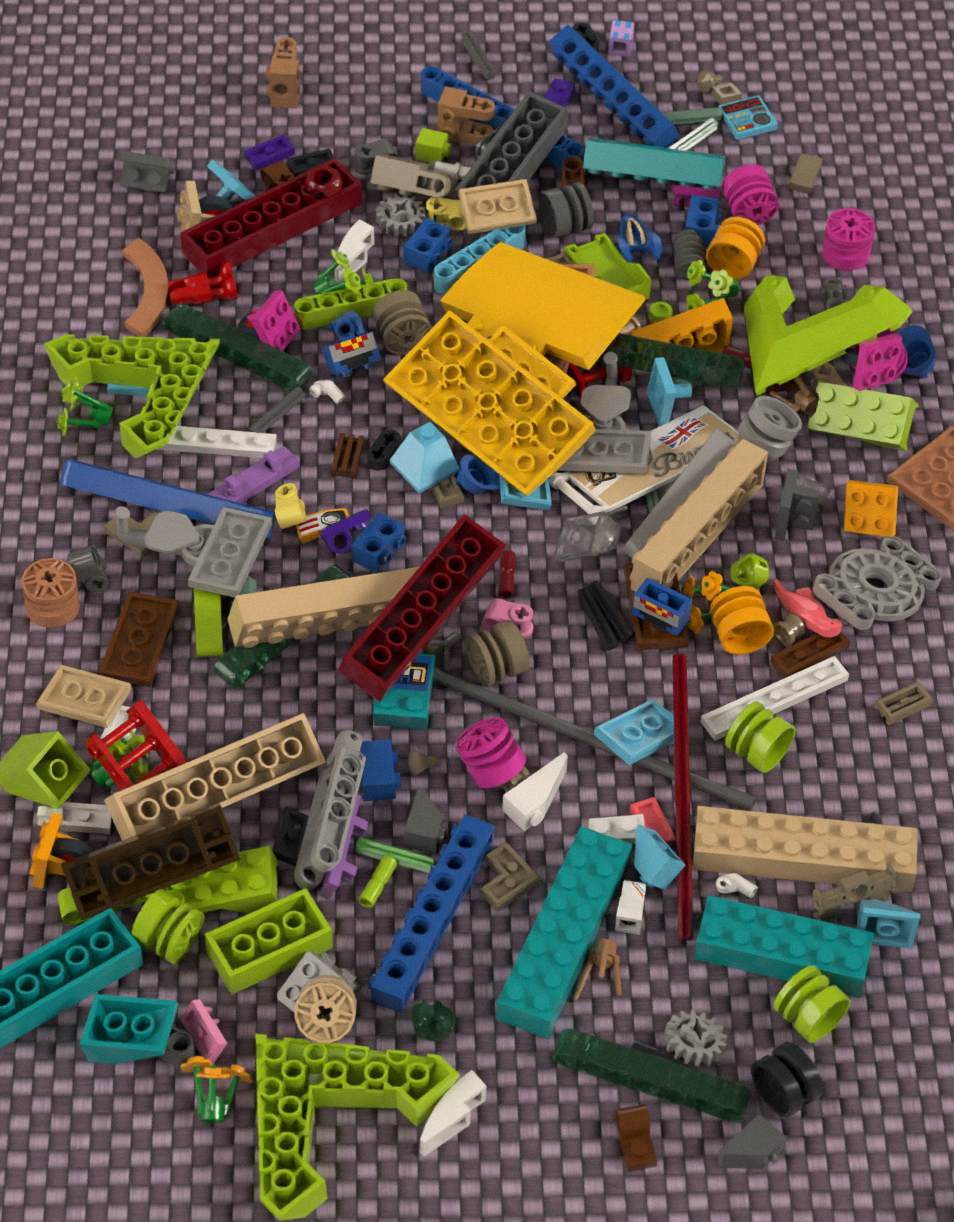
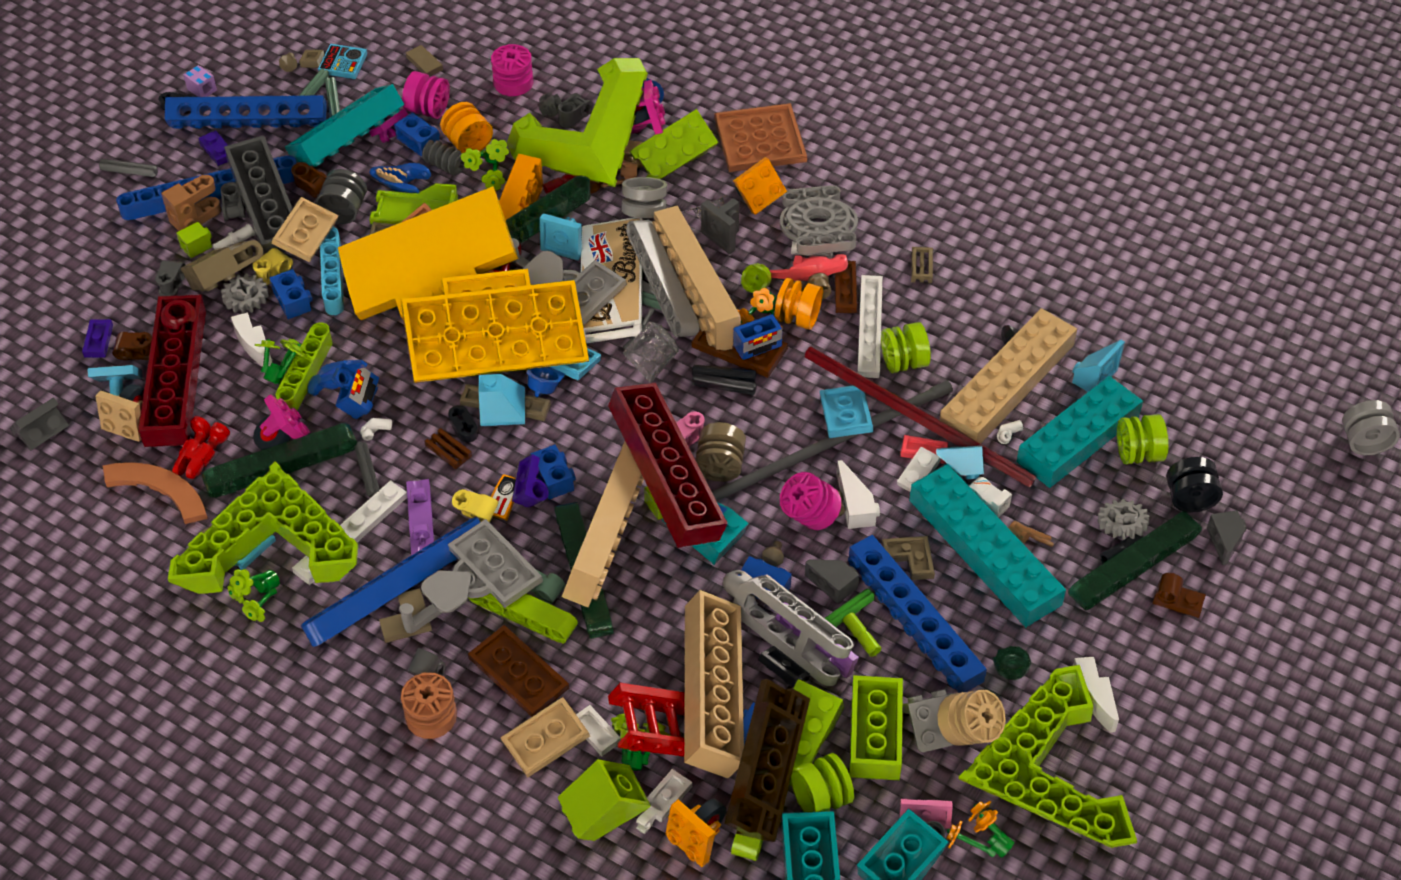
camera: 55 degrees left, 0 degrees up
medium nougat brick [266,37,300,109] -> none
black plate [287,148,335,177] -> none
dark tan wheel [373,290,432,355] -> none
dark tan piece [813,862,897,922] -> none

